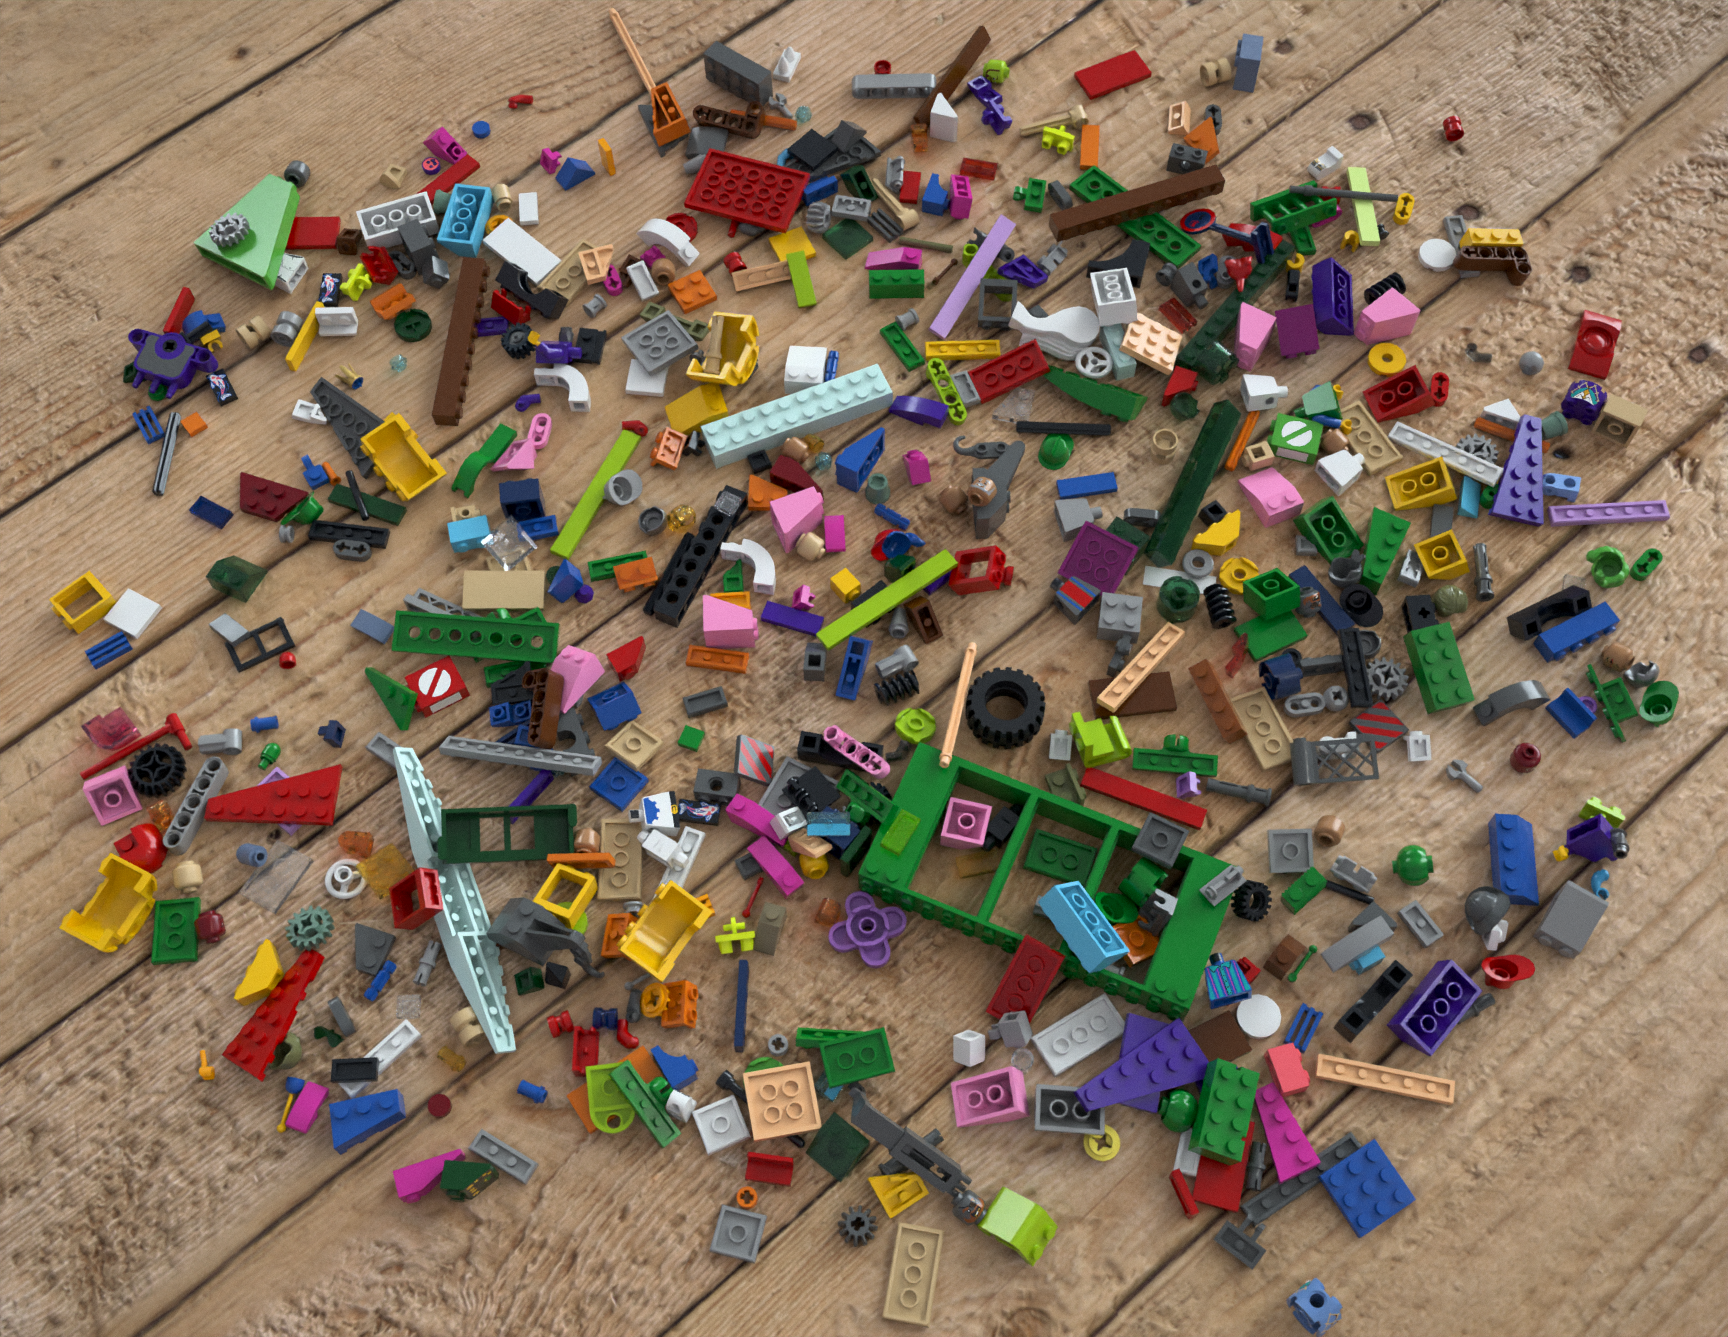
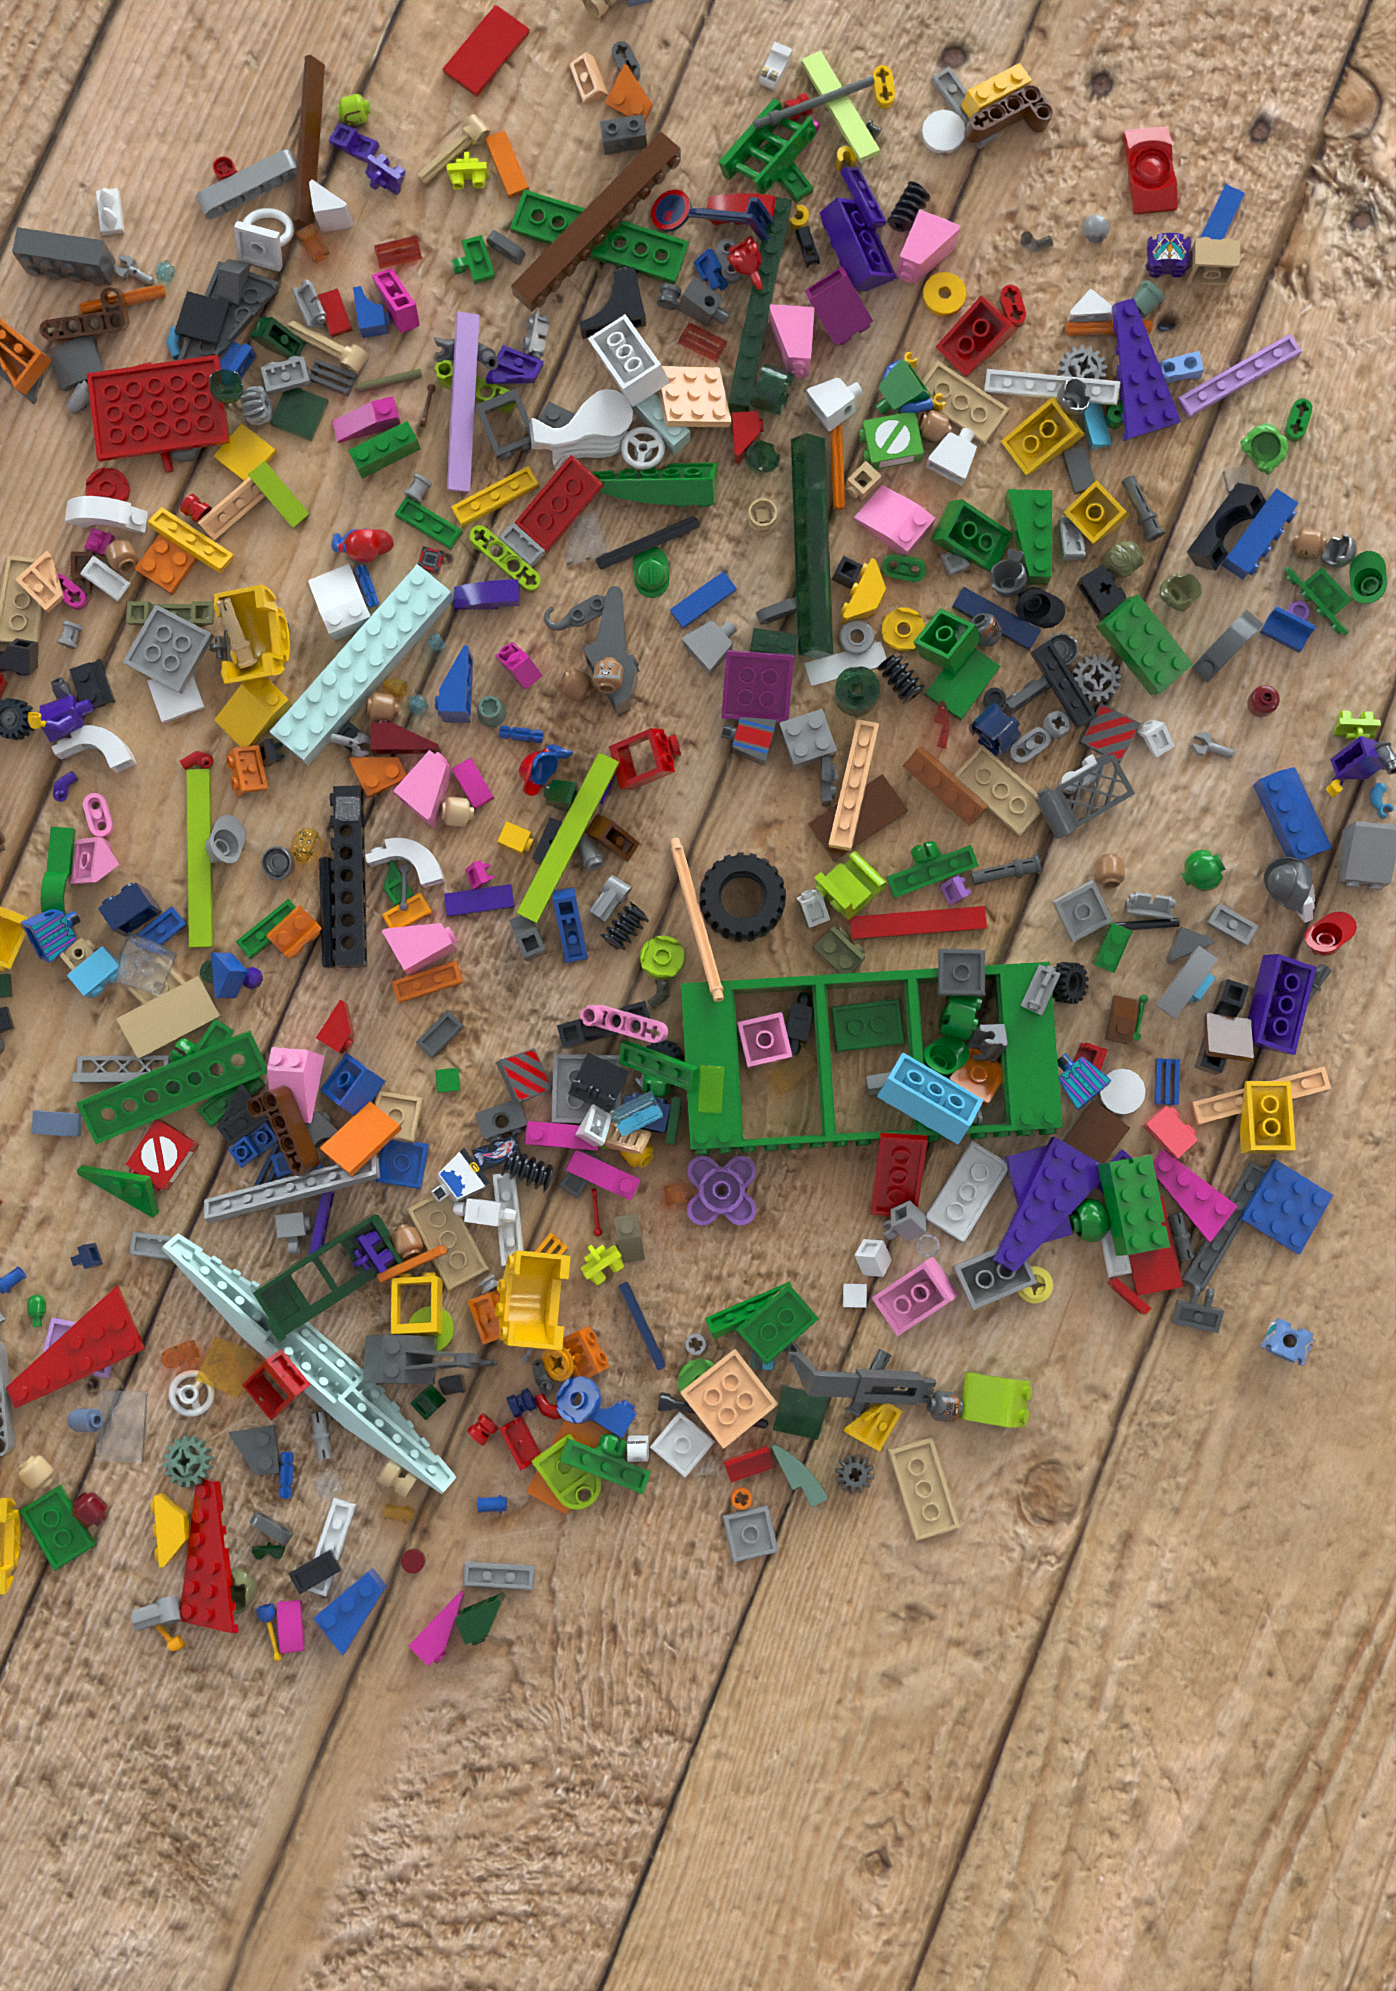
camera: 25 degrees left, 20 degrees up
none -> blue torso [20,909,81,963]
none -> light grey piece [131,1596,181,1631]
none -> yellow plate [148,507,234,574]
none -> clear green hair [209,369,243,404]
none -> white tile [234,208,294,272]
none -> light grey brick [275,1212,312,1253]
none -> orange tile [320,1101,402,1177]
none -> light grey bar [330,732,371,757]
none -> red hair [331,528,394,562]
none -> dark purple hips [352,1230,394,1273]
none -> dark grey hinge [399,865,409,911]
none -> tile [418,546,445,574]
none -> clear light blue plate [427,632,447,653]
none -> black piece [501,1150,553,1193]
none -> tile [556,1376,601,1424]
none -> sand green slope [771,1443,828,1507]
none -> dark purple tile [840,167,887,228]
none -> white tile [843,1284,867,1308]
none -> green plate [882,553,926,582]
none -> flat silver hair [1057,378,1091,415]
none -> olive hair [1159,573,1202,612]
none -> blue tile [1200,184,1245,240]
none -> tile [1204,1013,1254,1062]
none -> yellow slope [1240,1081,1296,1154]

